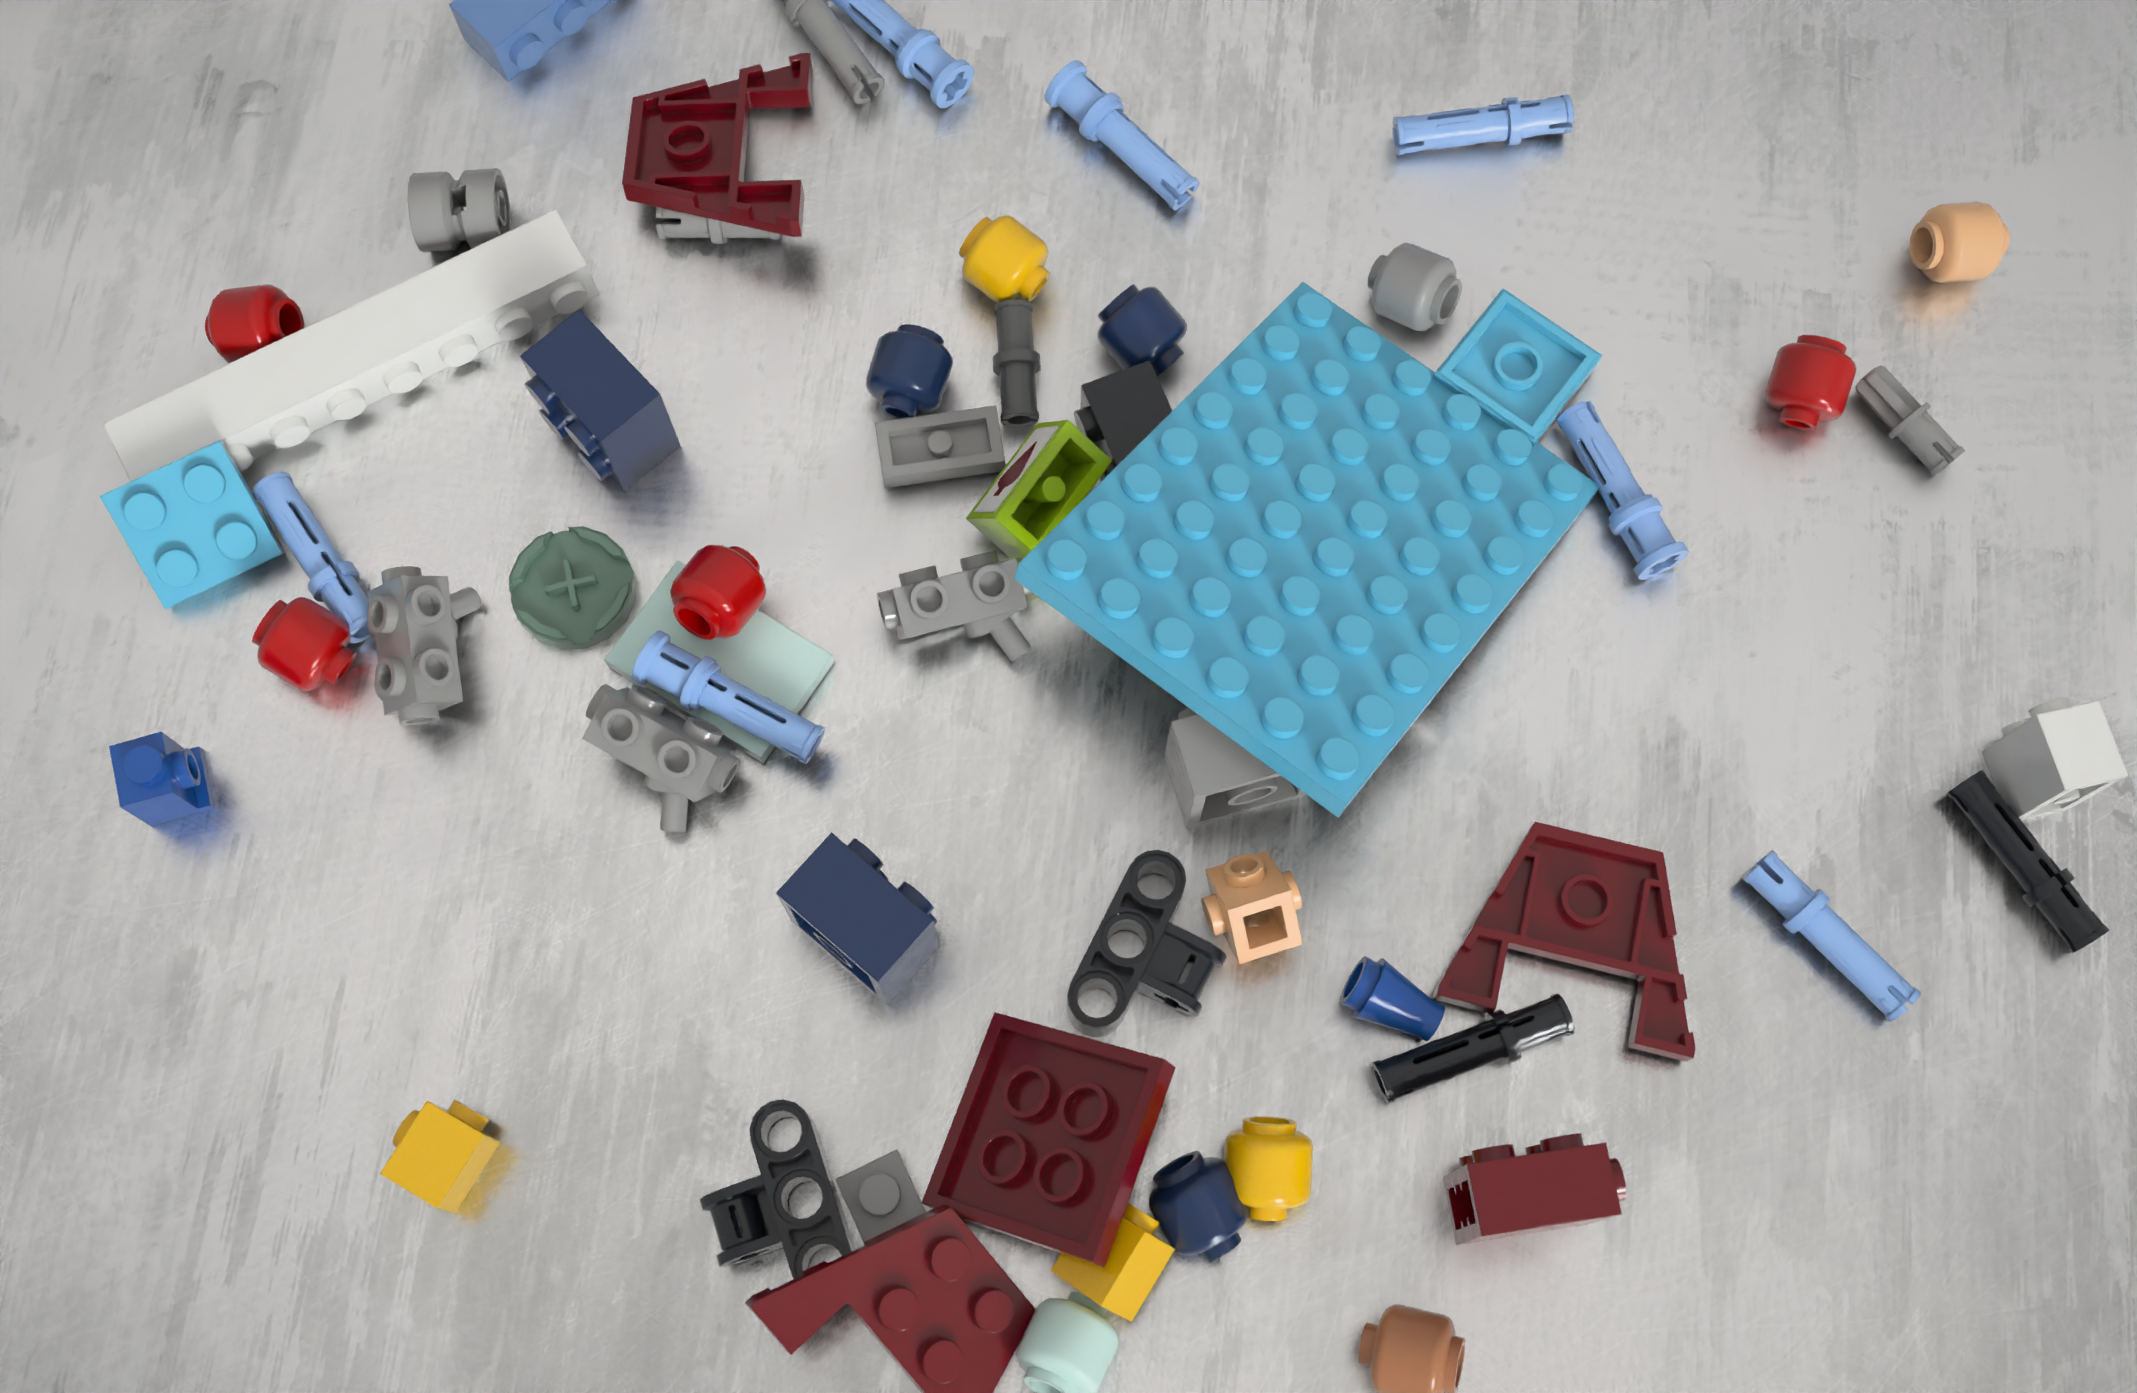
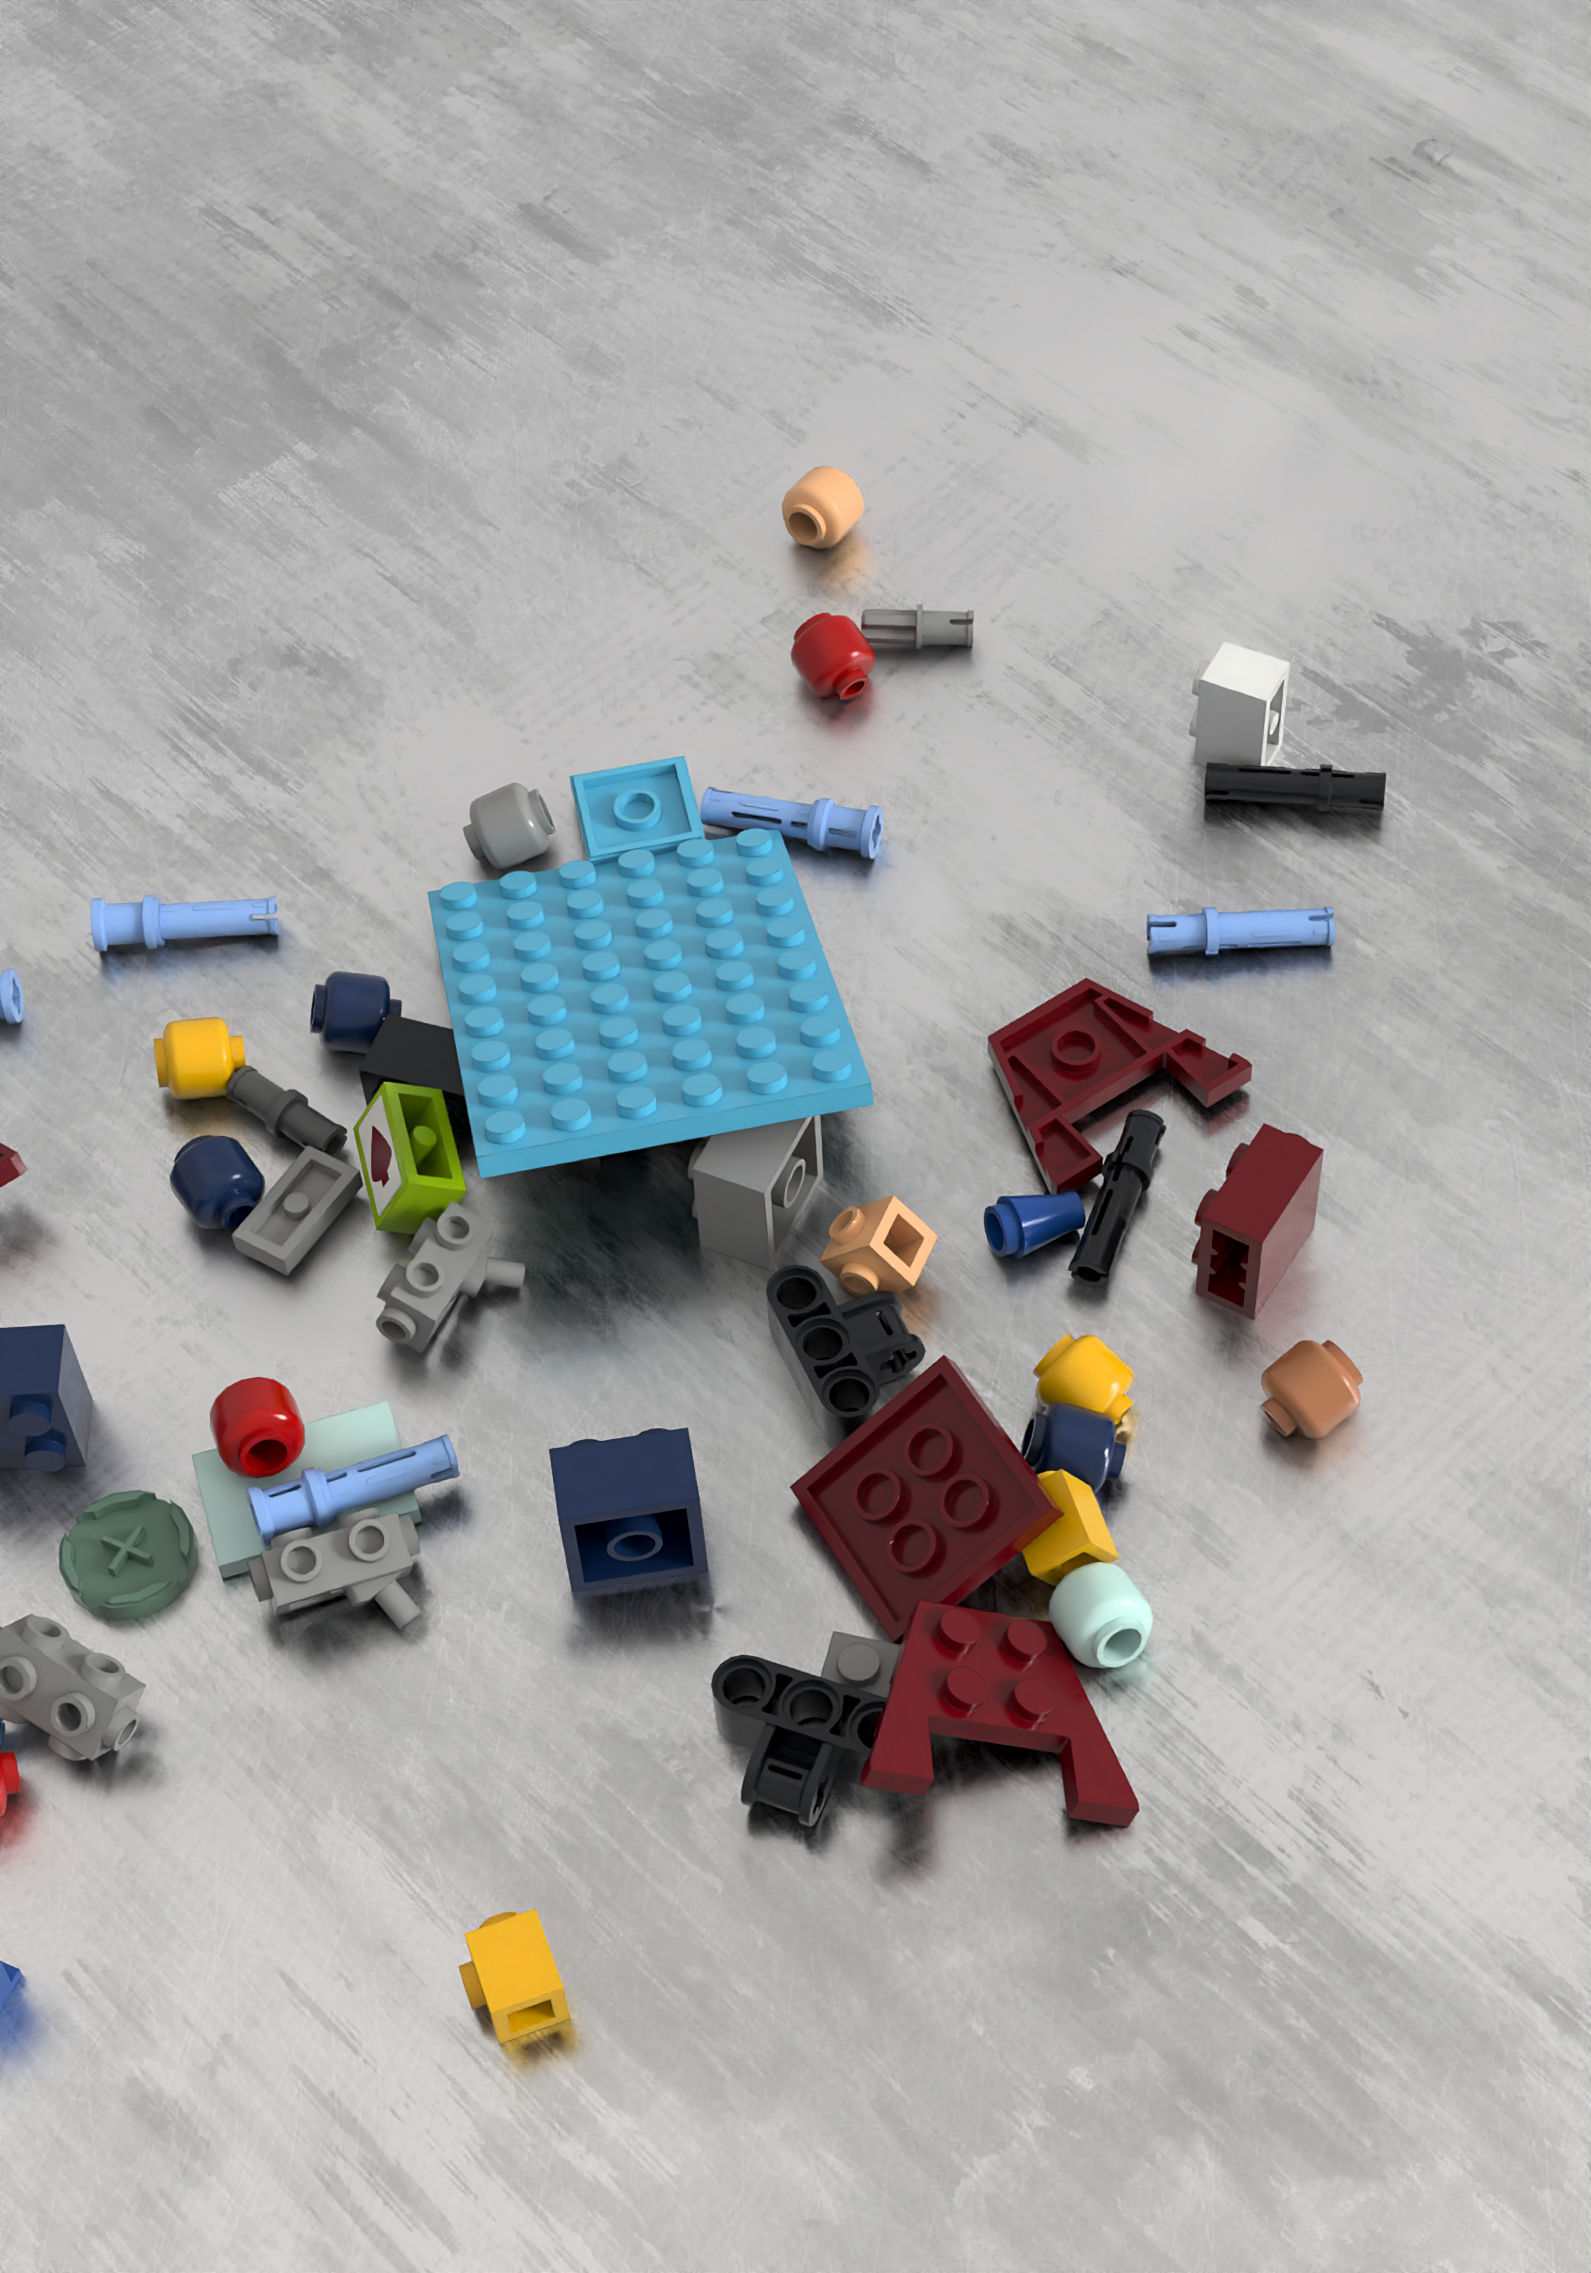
camera: 45 degrees left, 20 degrees down
light blue pin [1392,95,1574,155] -> none

